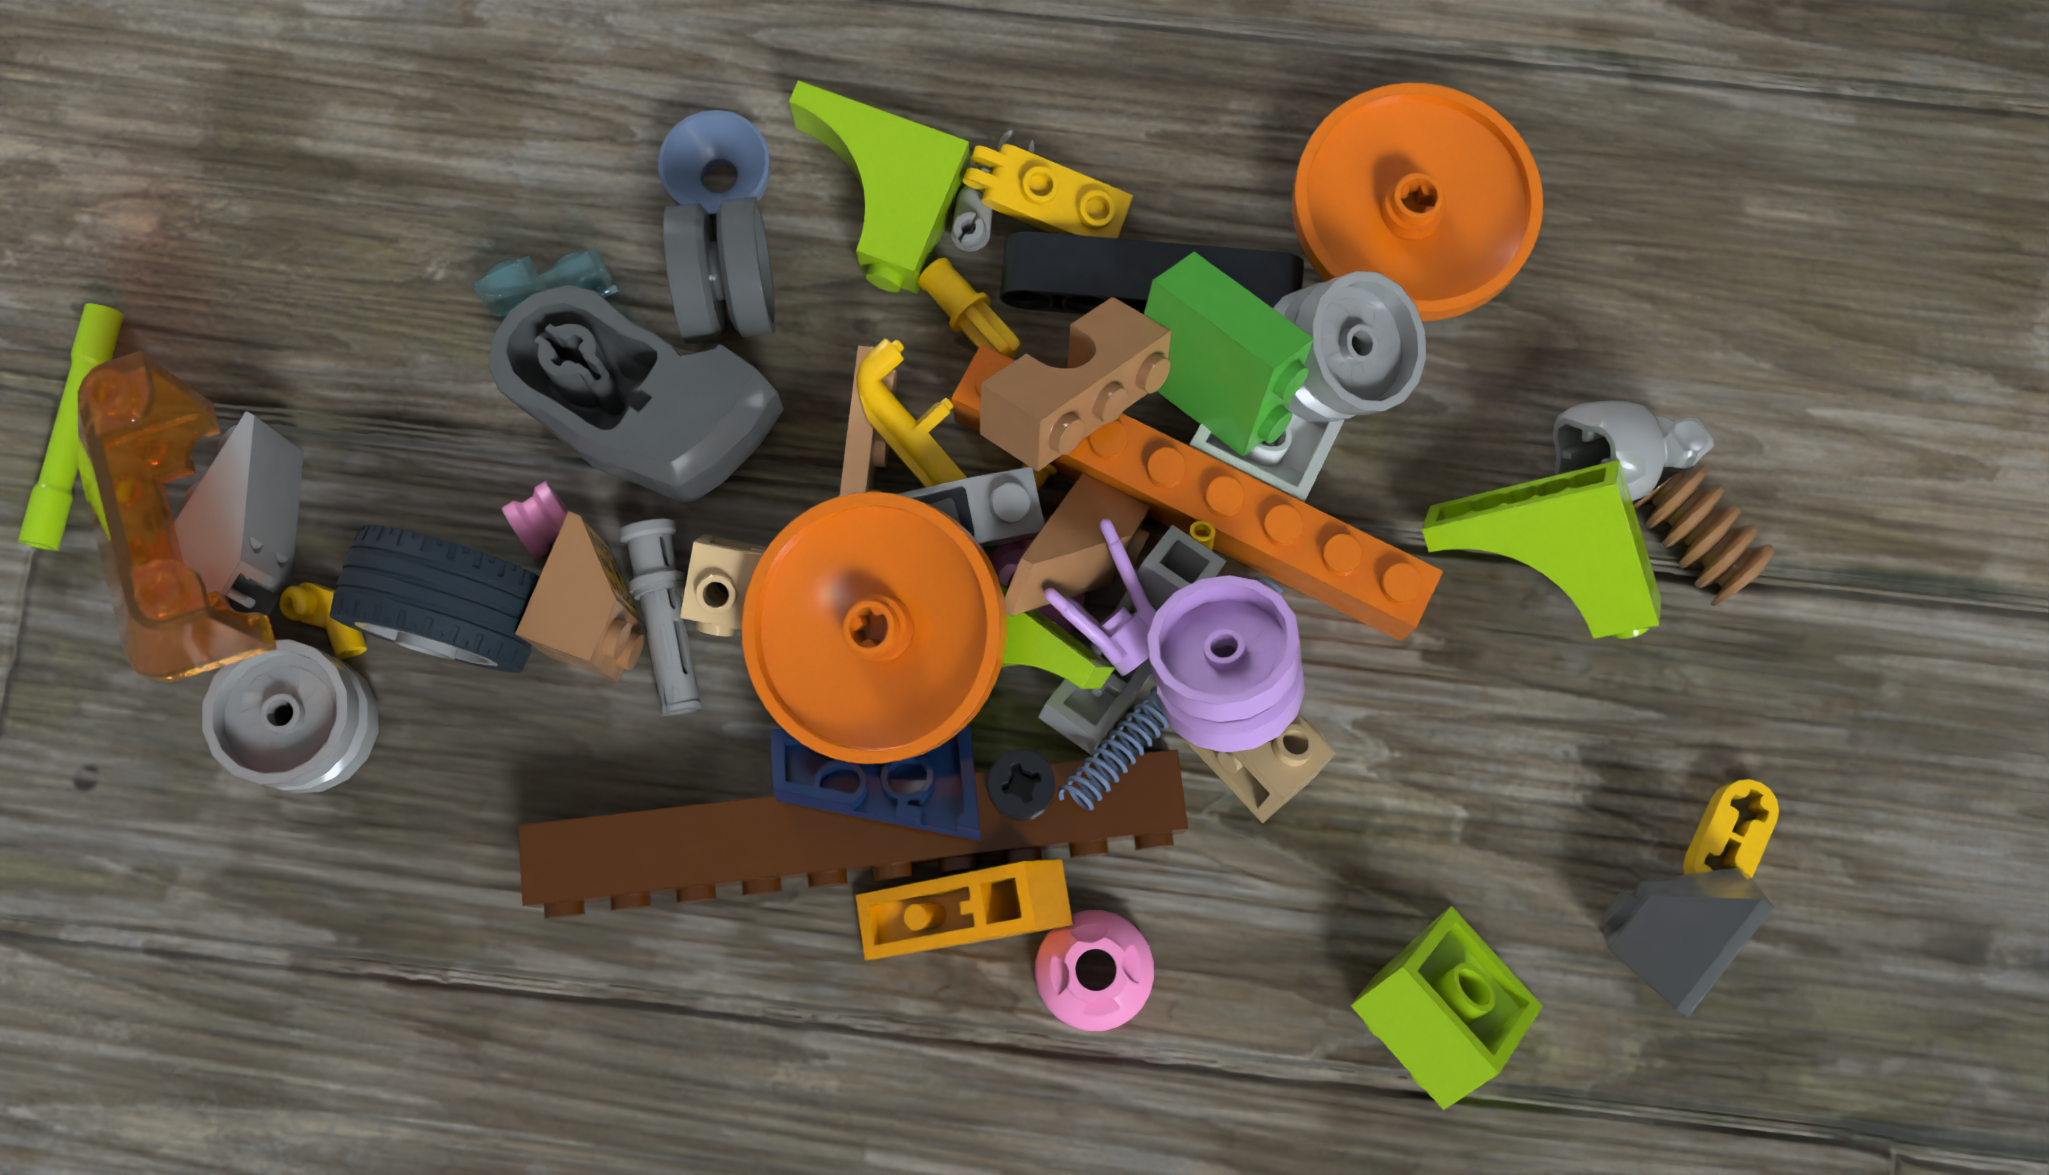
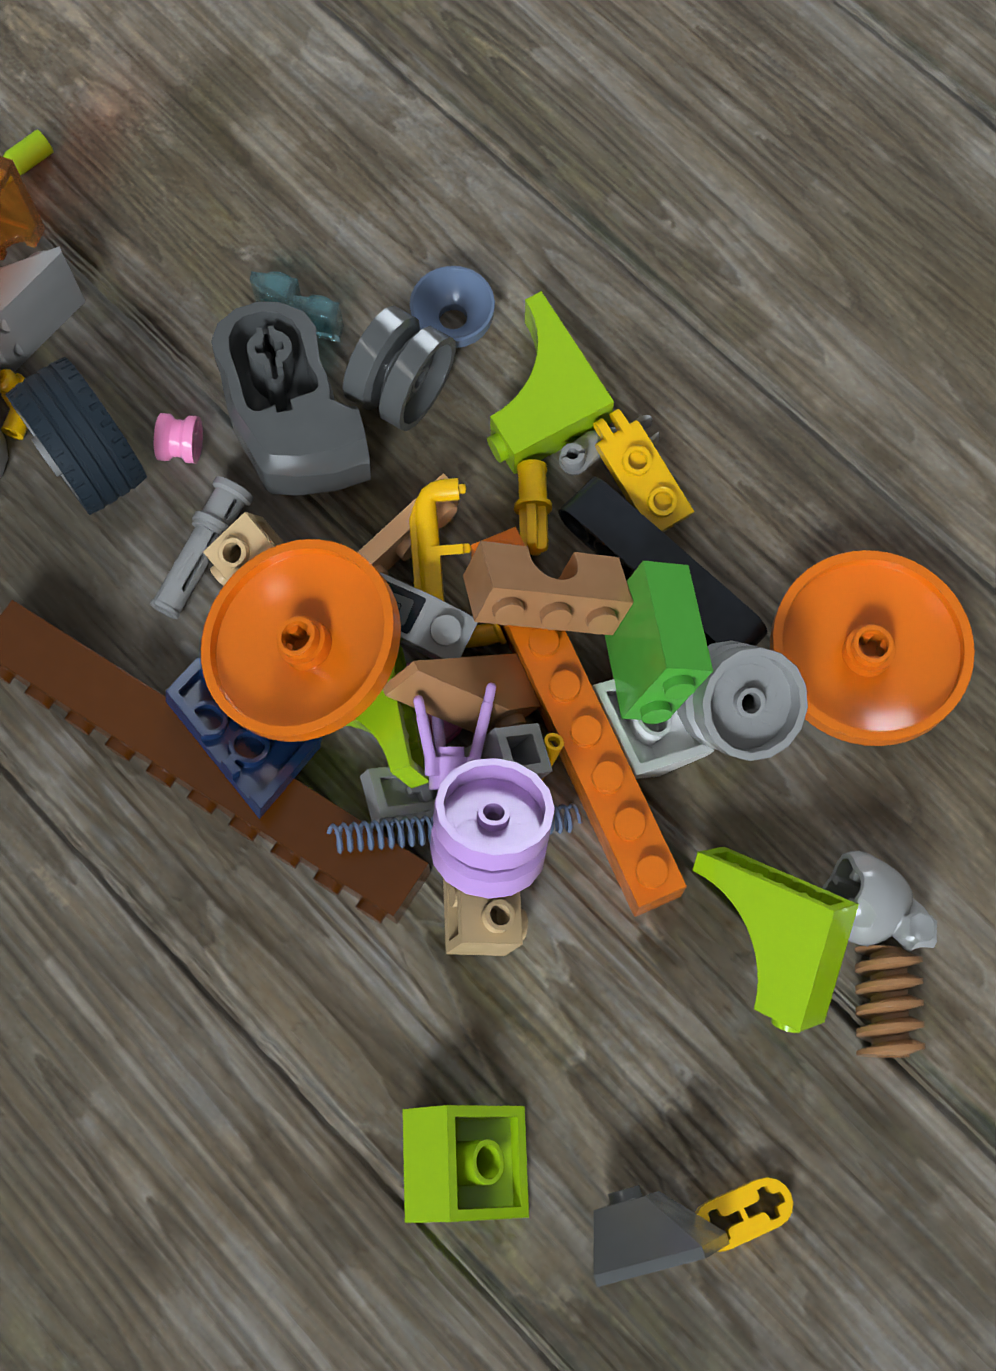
camera: 40 degrees right, 5 degrees down
medium nougat slope [515,511,644,683] -> none
light orange slope [855,859,1073,961] -> none
black wheel [987,749,1056,822] -> none
bright pink piece [1035,910,1154,1031] -> none

